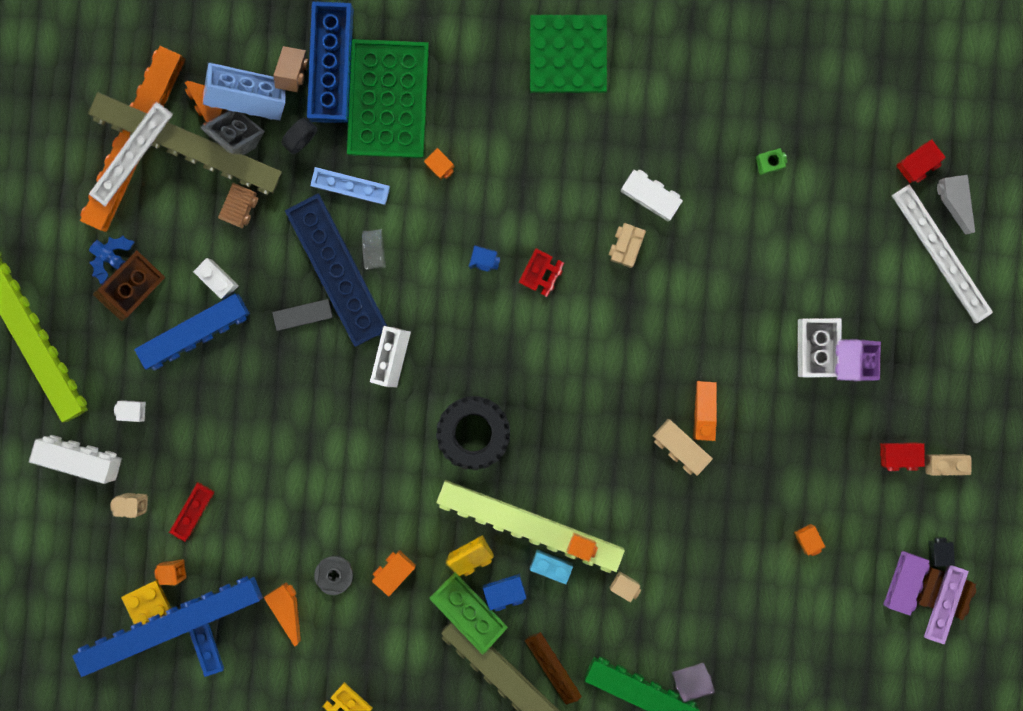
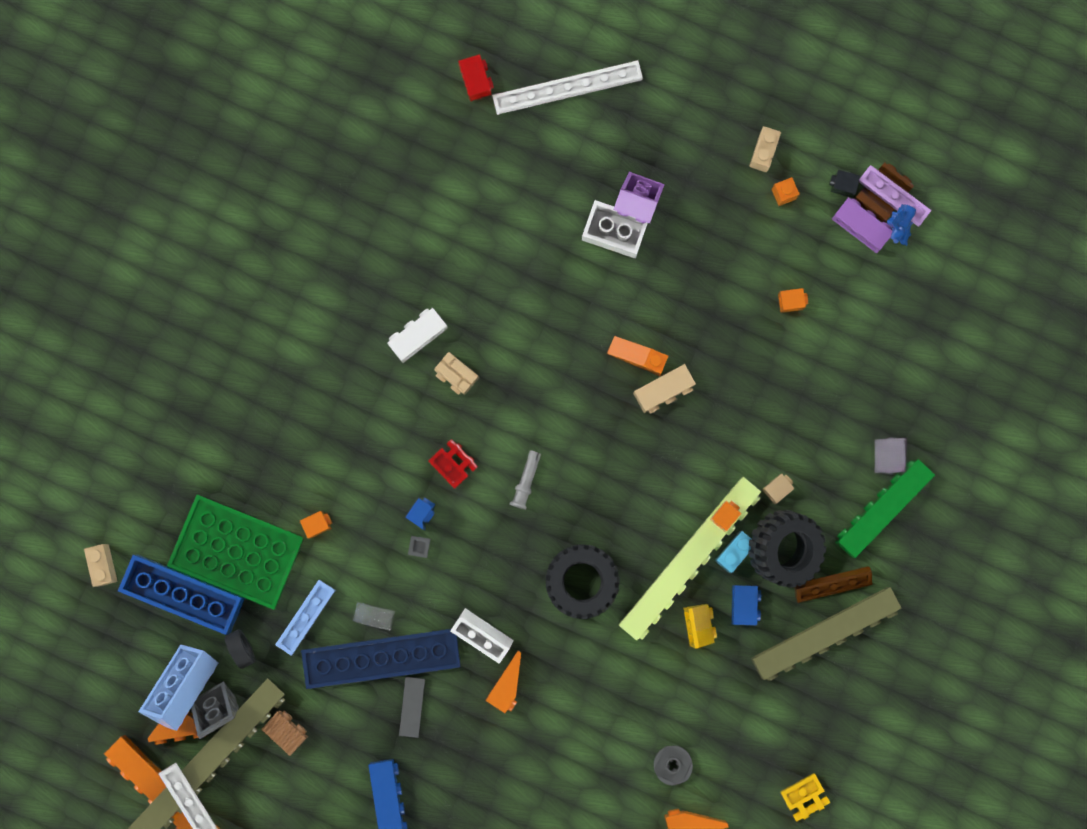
camera: 75 degrees left, 5 degrees down
white brick [193,258,239,299] -> none
medium nougat brick [273,46,309,92] -> none
orange brick [372,550,416,597] -> none
bright green tile [429,572,508,655] -> none
green plate [530,15,607,93] -> none
bright green brick [755,148,787,176] -> none
red brick [880,442,925,471] -> none
light grey slope [937,175,975,235] -> none
none -> dark grey plate [408,536,431,558]
none -> orange slope [486,650,521,713]
none -> light grey pin [510,450,541,510]
none -> black tyre [748,510,826,588]
none -> orange brick [772,177,800,206]
none -> blue animal [887,204,916,246]

